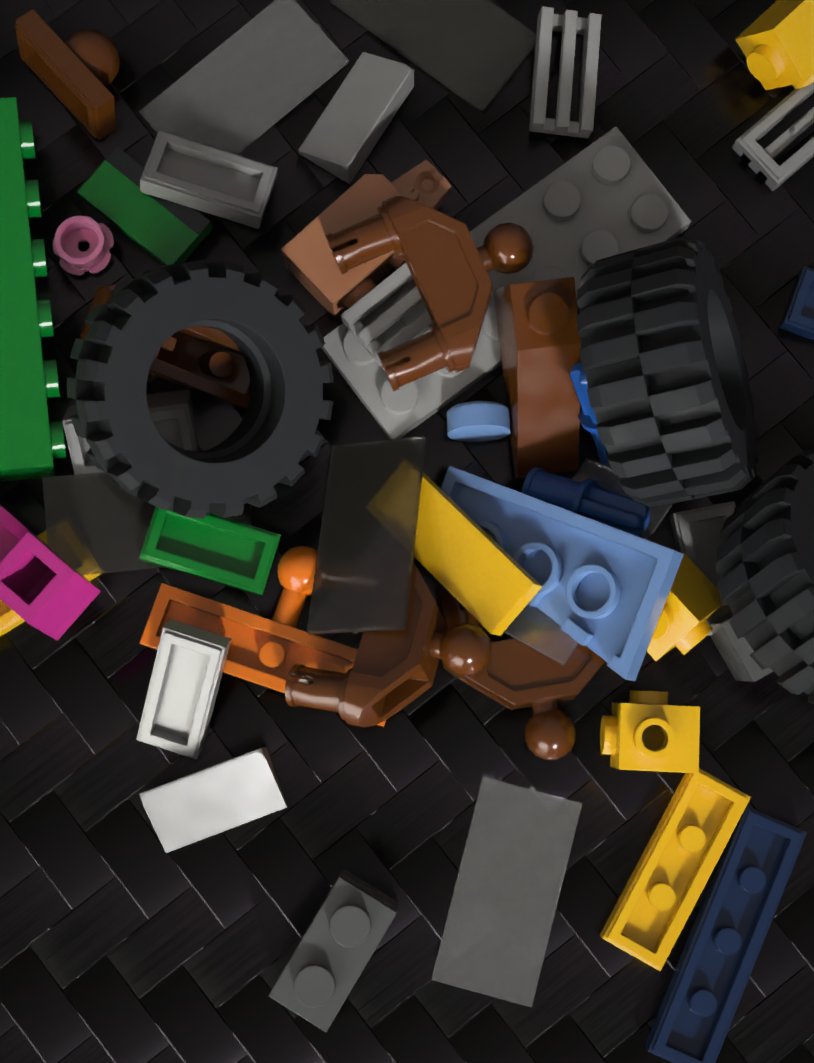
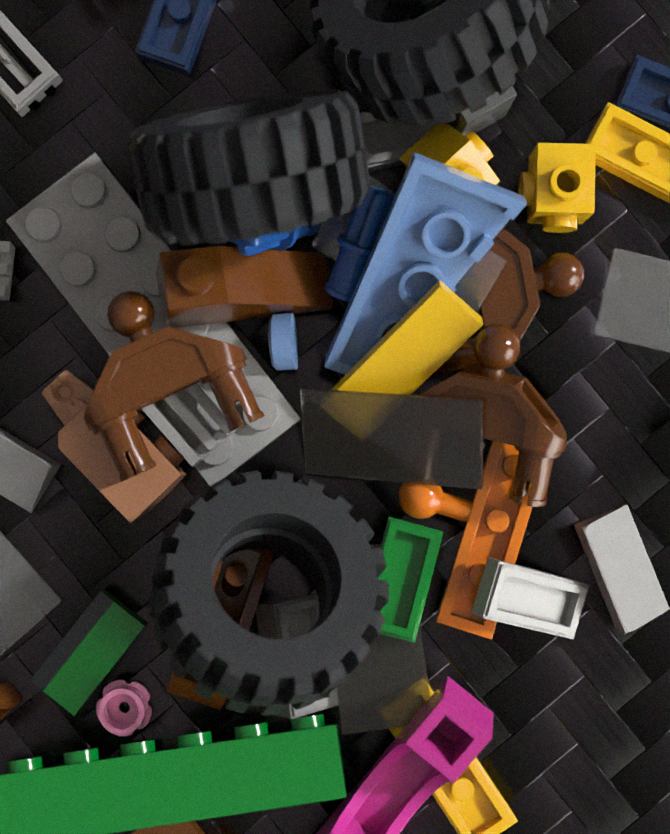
camera: 90 degrees left, 5 degrees up
light grey tile [140,130,278,229] -> none

